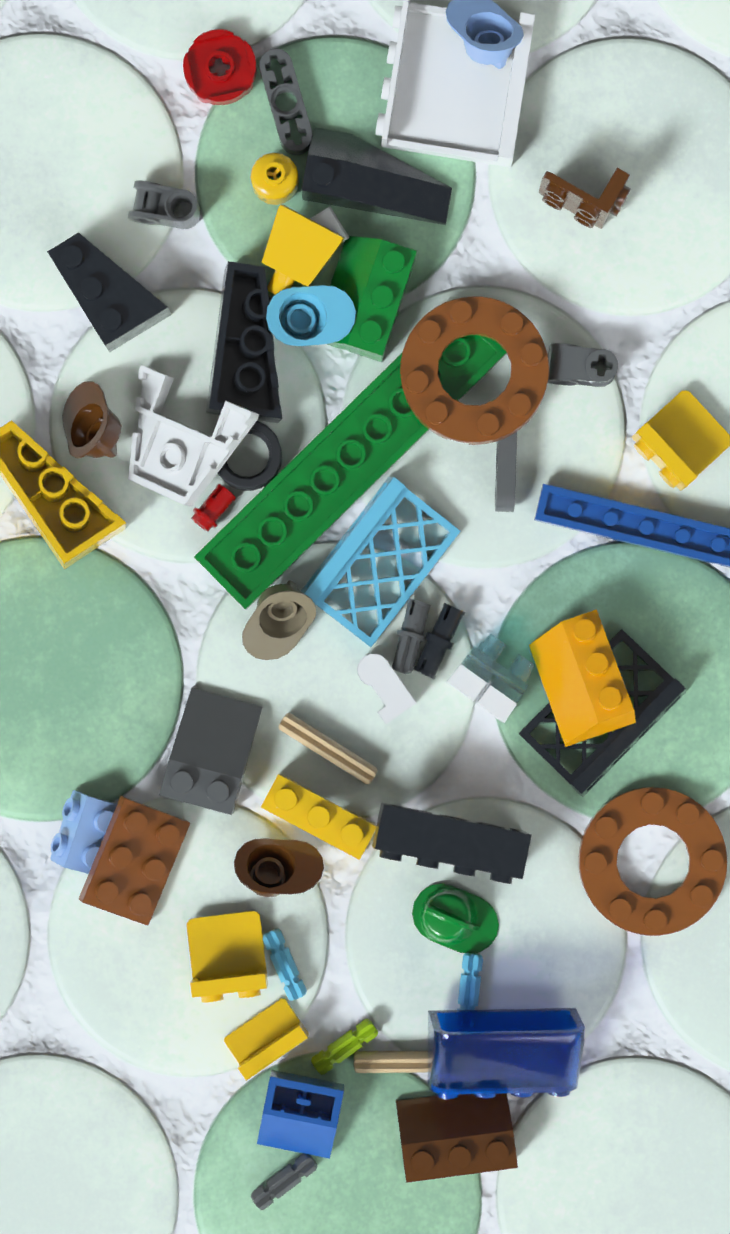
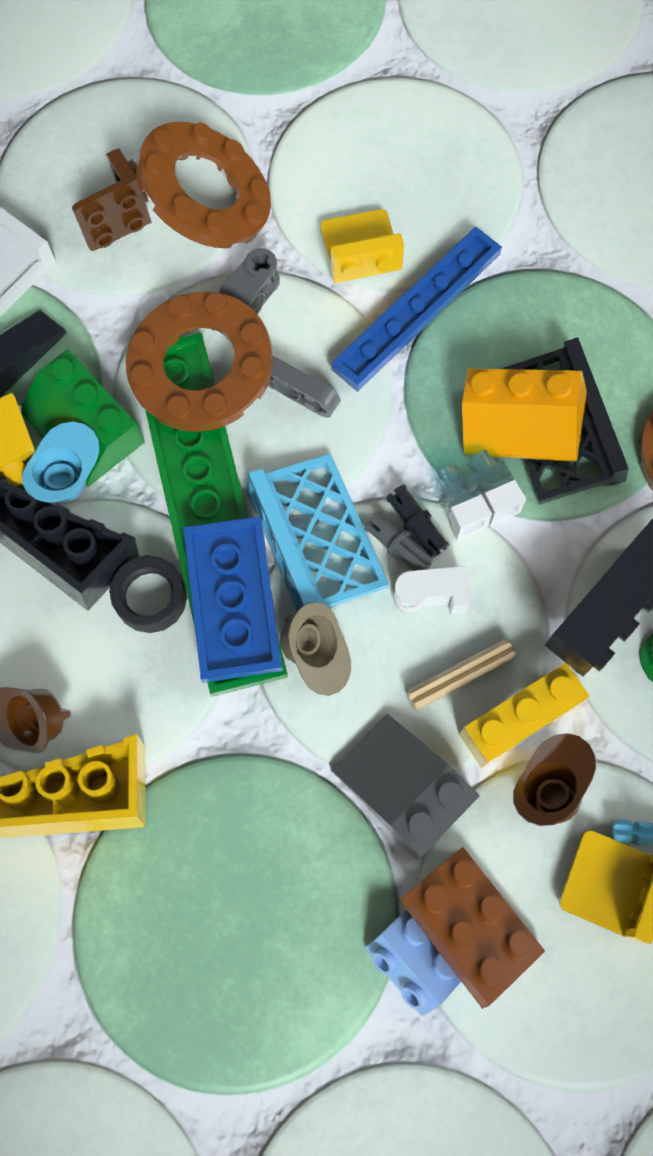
camera: 50 degrees left, 15 degrees down
white wing [128,365,259,507] -> none
red pin [191,483,236,532] -> none
none -> dark orange plate [135,122,271,249]
none -> blue plate [183,516,283,683]

